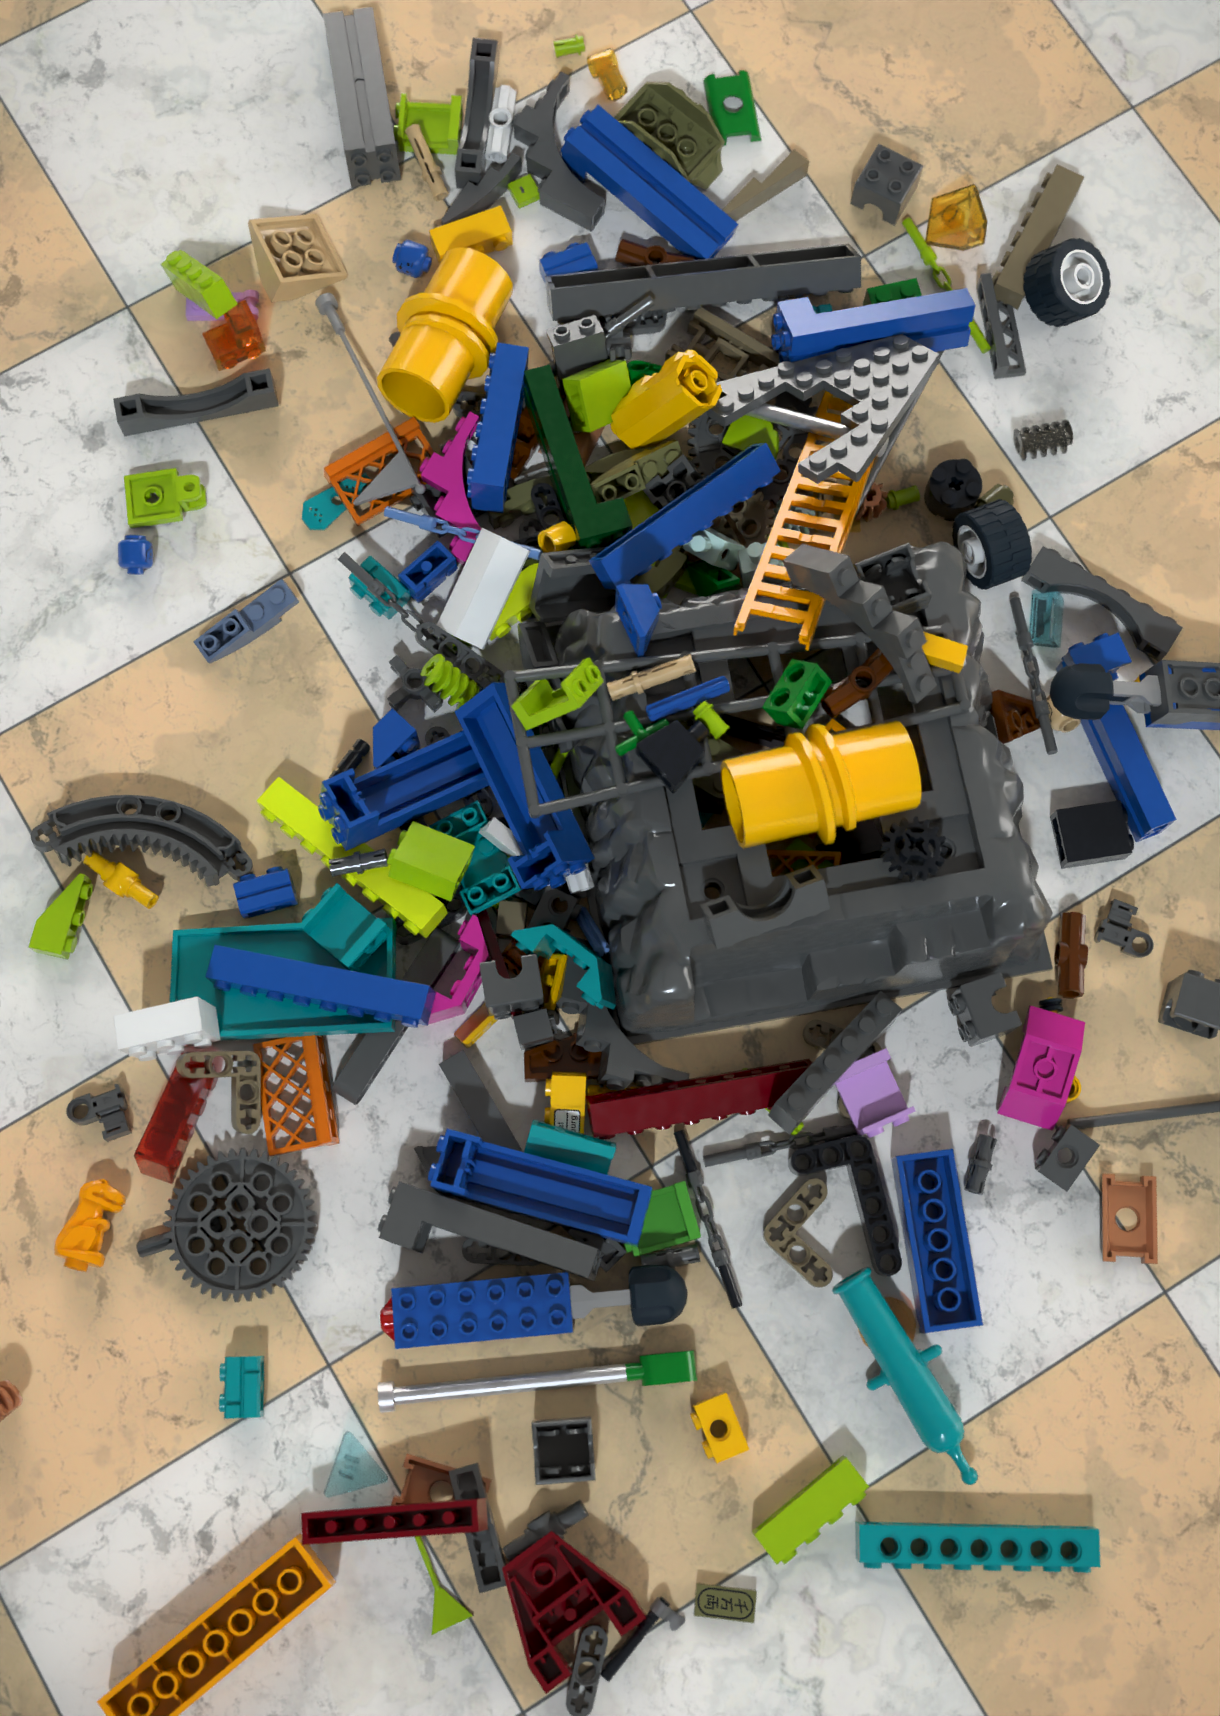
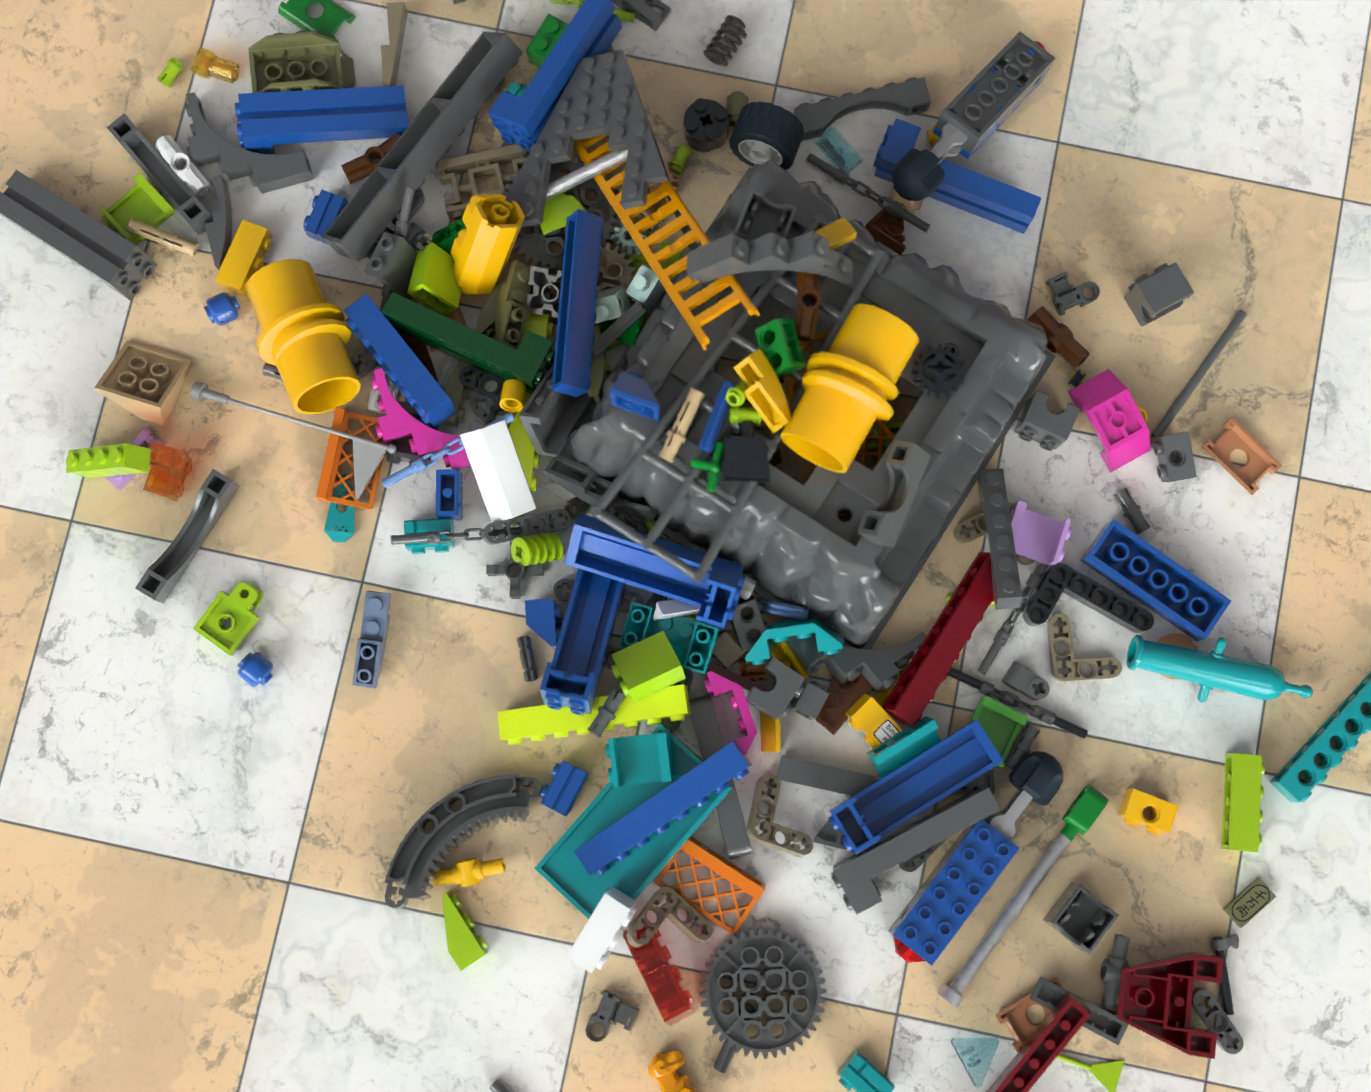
camera: 45 degrees left, 5 degrees up
lime tile [507,174,540,209] -> none
lime panel [511,657,604,731] -> none
black brick [1050,800,1134,869] -> none
none -> dark grey axle [592,302,646,356]
none -> lime pin [726,380,748,406]
none -> yellow slope [734,348,791,433]
none -> dark tan beam [746,773,813,857]
none -> dark grey piece [1001,661,1050,700]

